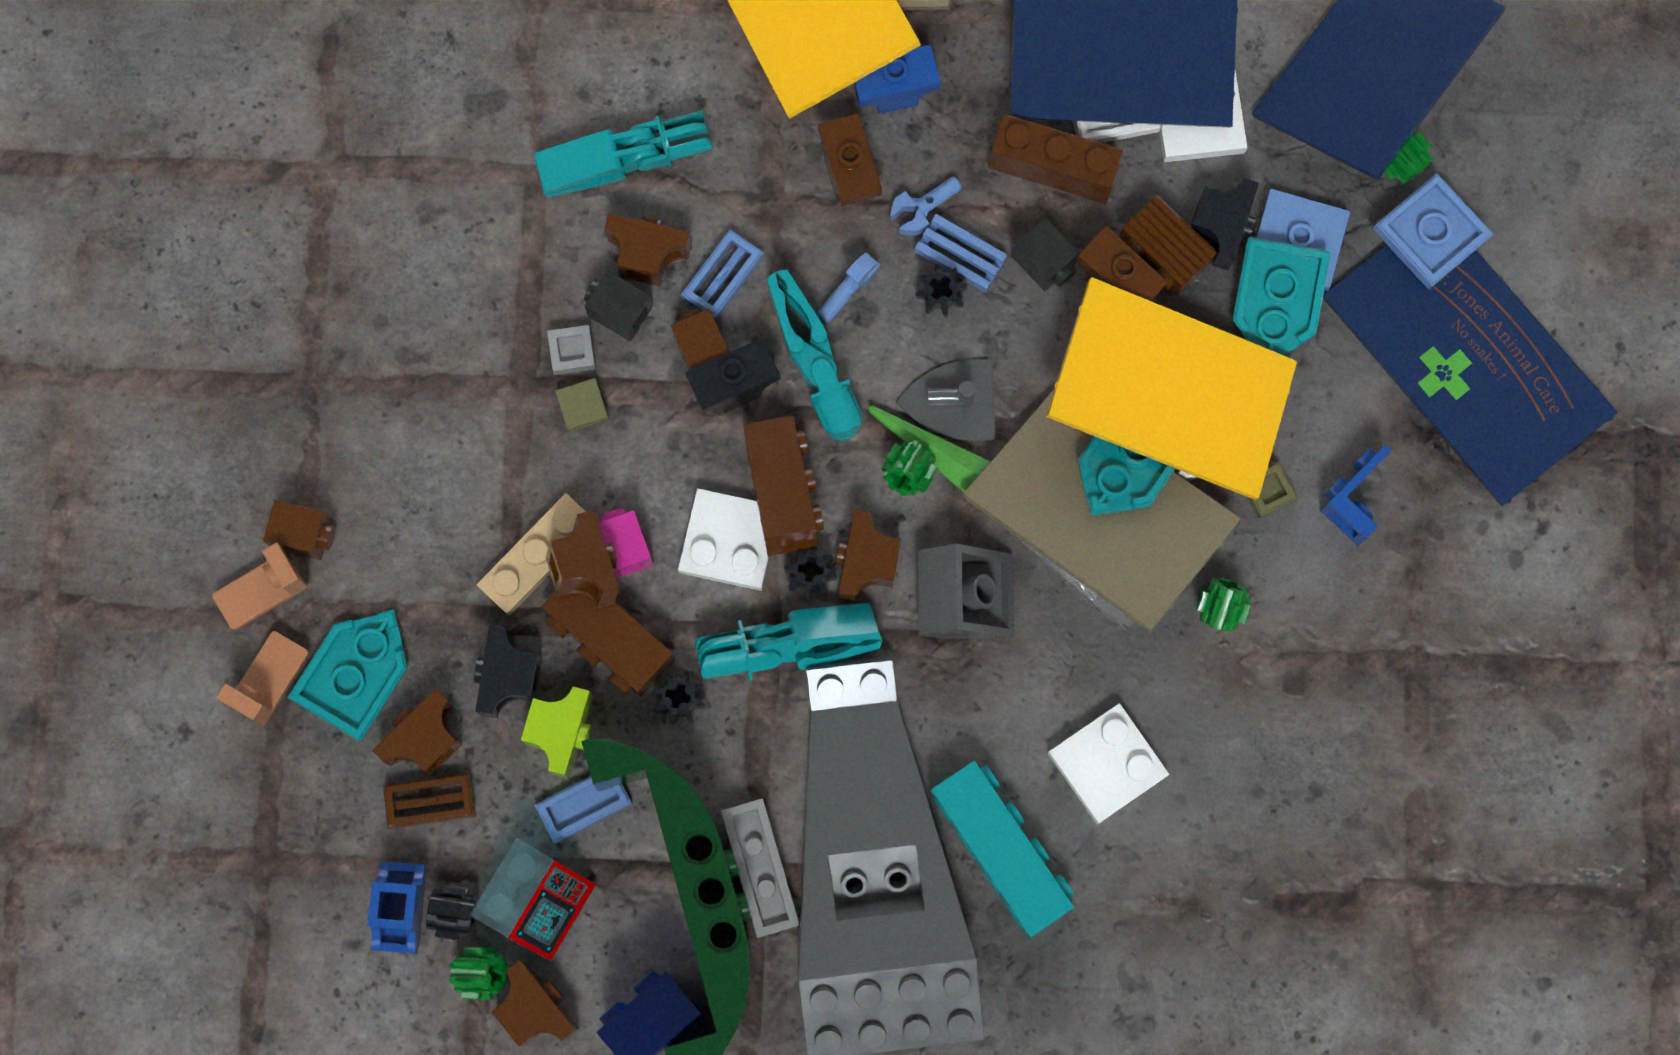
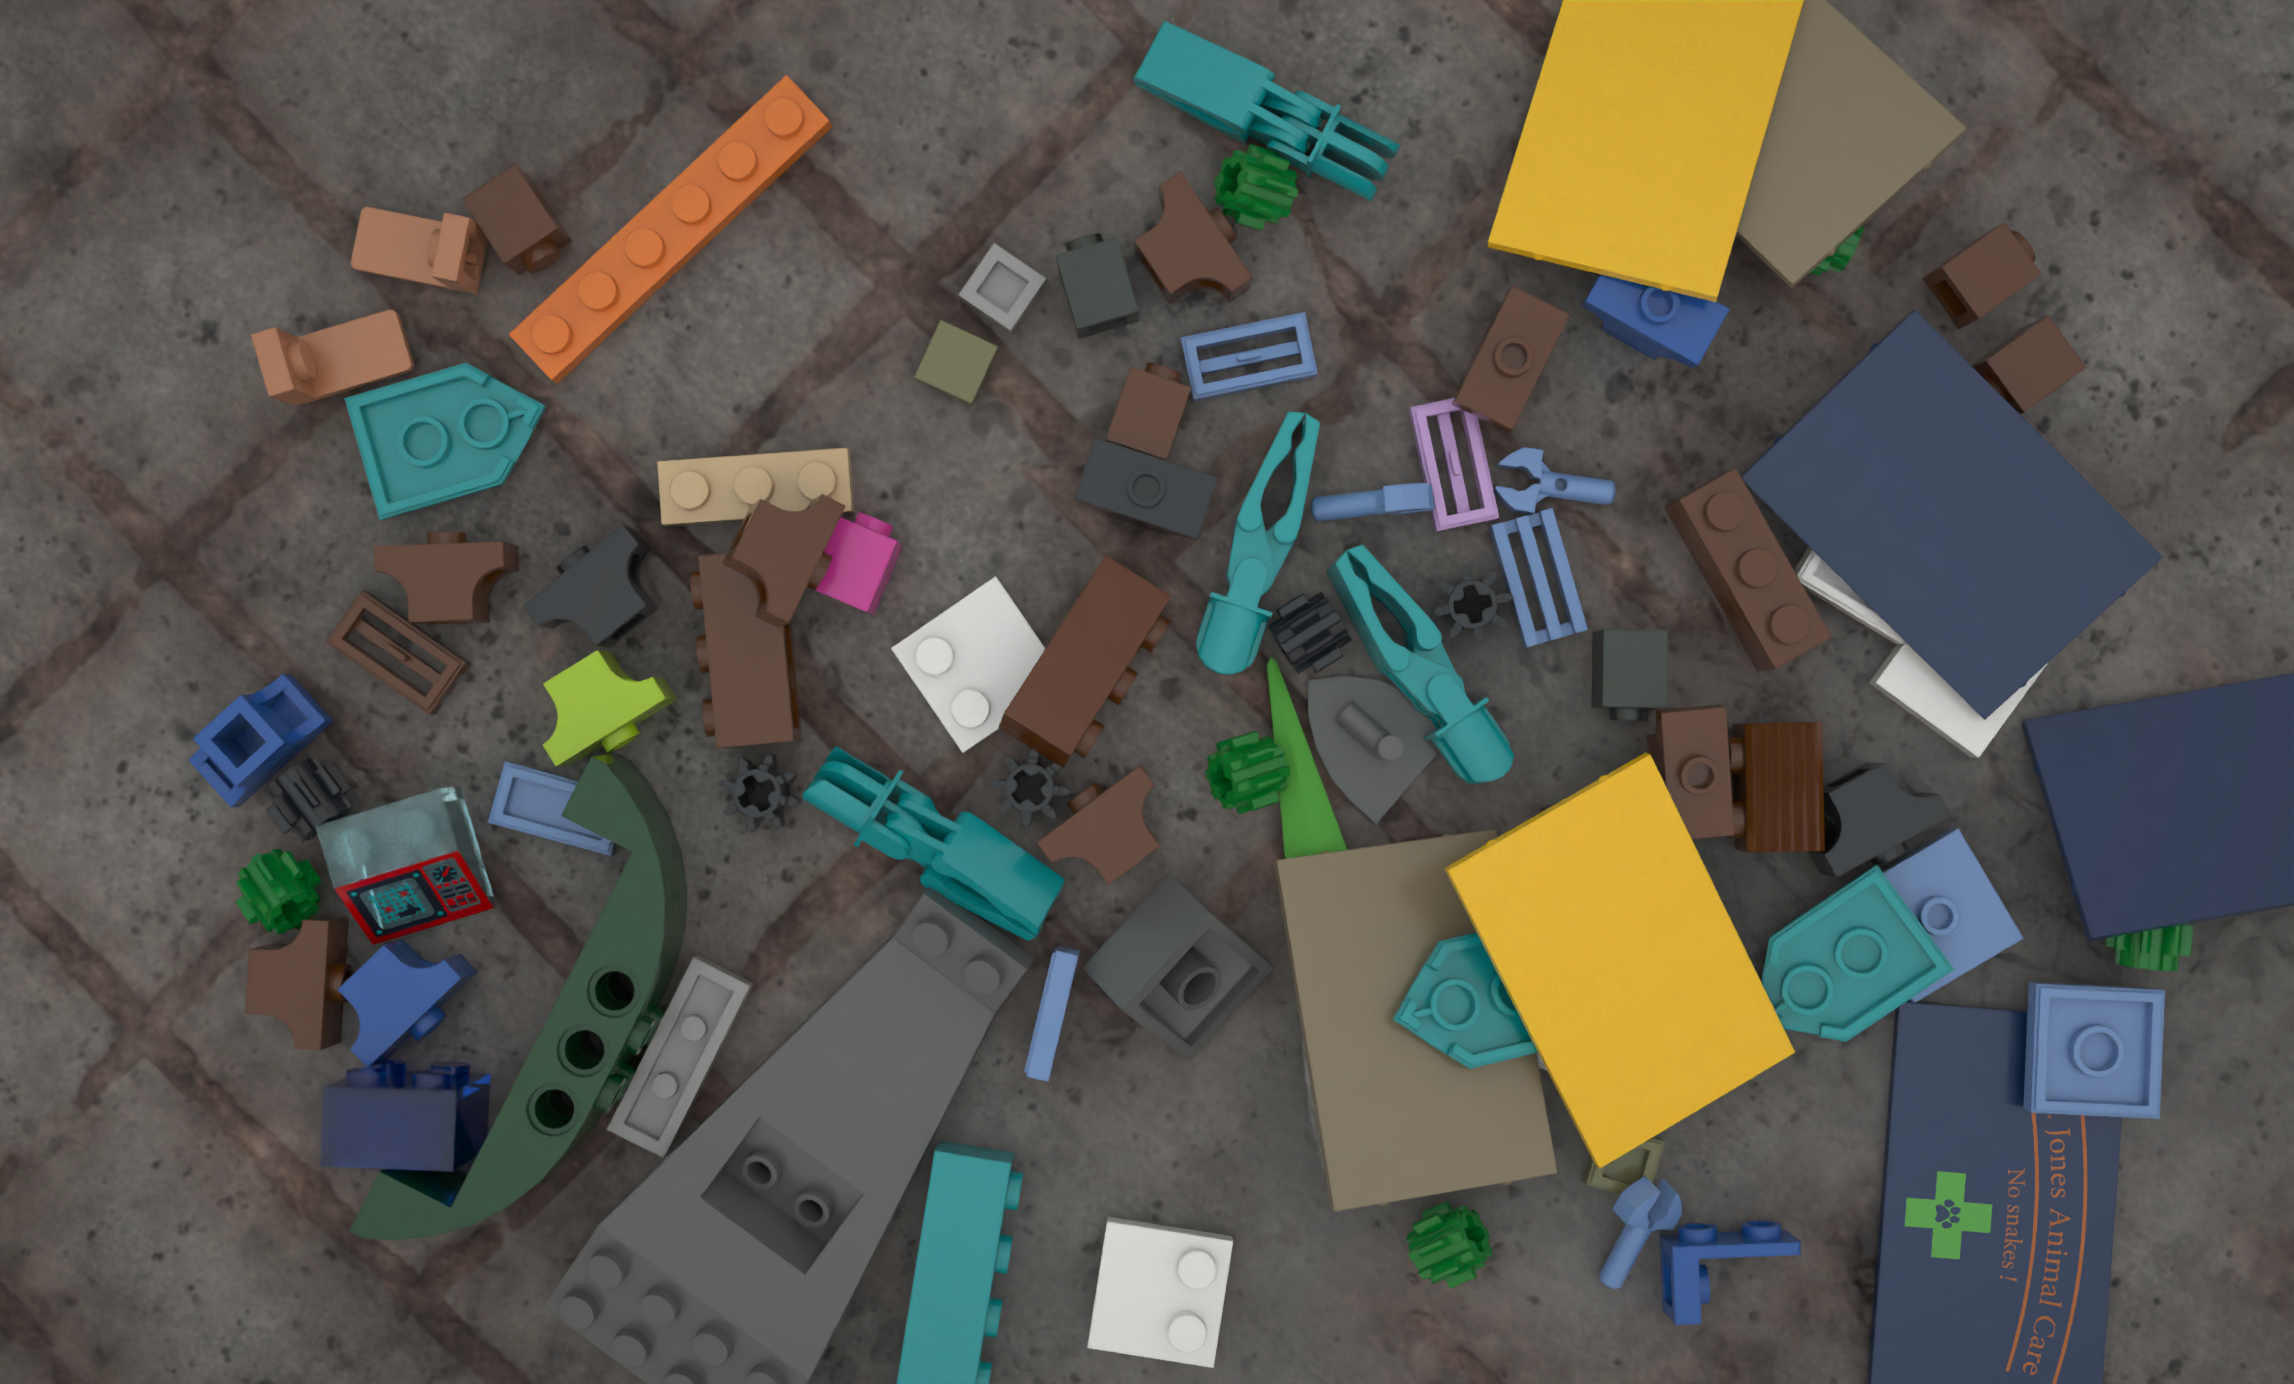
camera: 50 degrees right, 10 degrees up
none -> blue brick [337,940,478,1068]
none -> orange plate [508,75,833,384]
none -> medium blue tile [1024,945,1080,1082]
none -> green gear [1214,144,1298,231]
none -> black gear [1268,592,1352,674]
none -> teal arm [1326,544,1514,784]
none -> lavender tile [1409,398,1499,533]
none -> medium blue bar [1599,1176,1682,1289]

